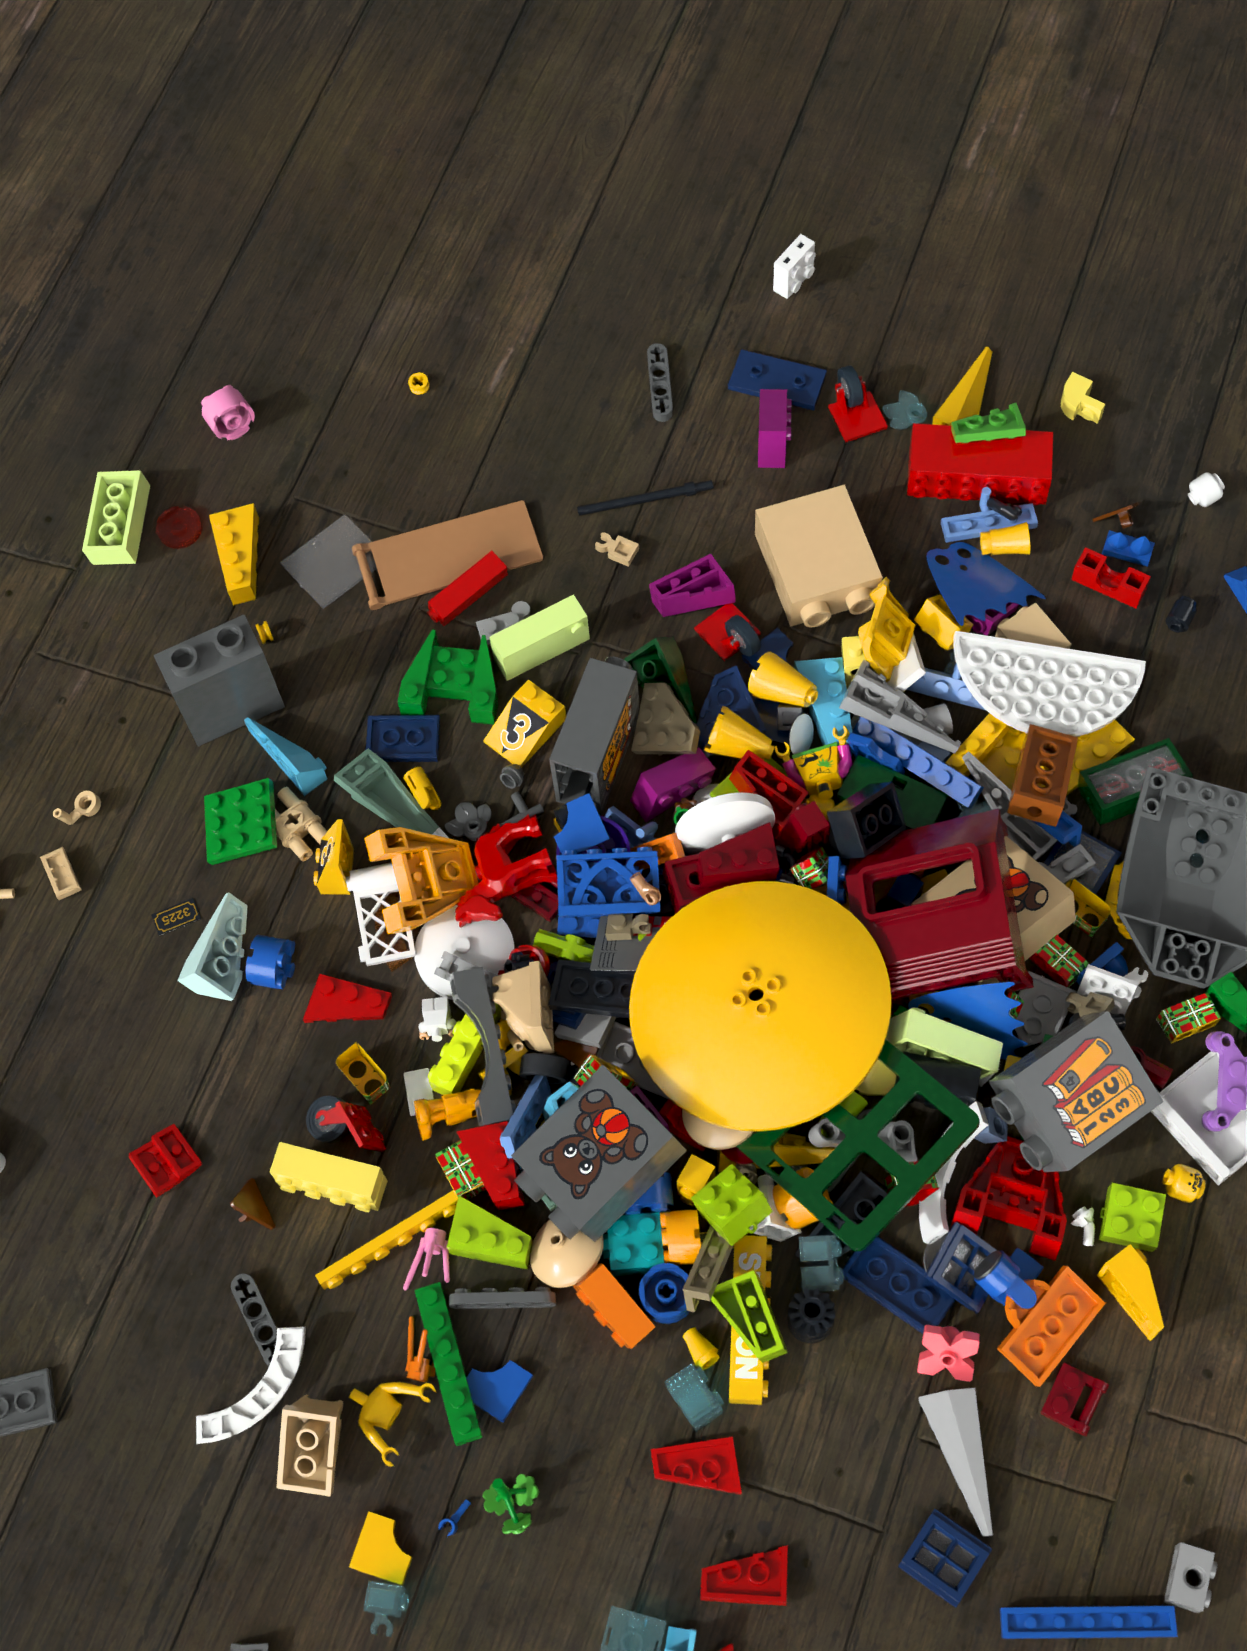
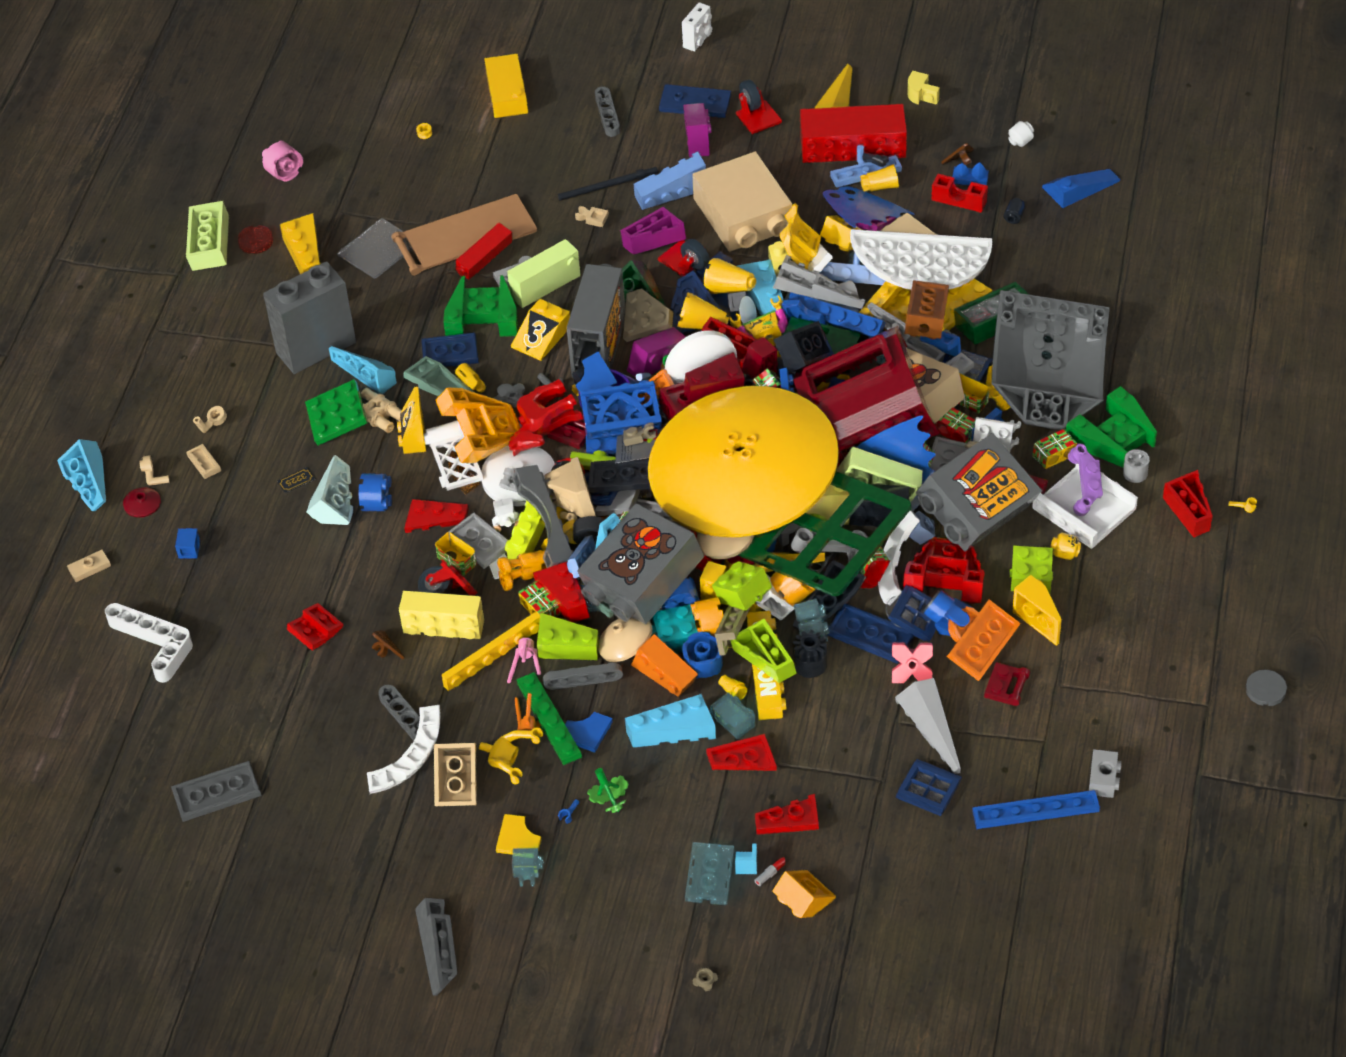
camera: 10 degrees left, 15 degrees down
dark grey plate [500,764,525,789] -> none
medium nougat arm [629,872,661,905] -> none
clear light blue plate [883,390,927,429] -> none
bright green wing [951,403,1026,443] -> none
white plate [1071,1206,1095,1246] -> none
none -> blue brick [175,528,200,559]
none -> light grey tile [448,513,508,569]
none -> yellow brick [484,54,528,118]
none -> medium azure wedge [625,694,716,747]
none -> medium blue wedge [634,152,706,210]

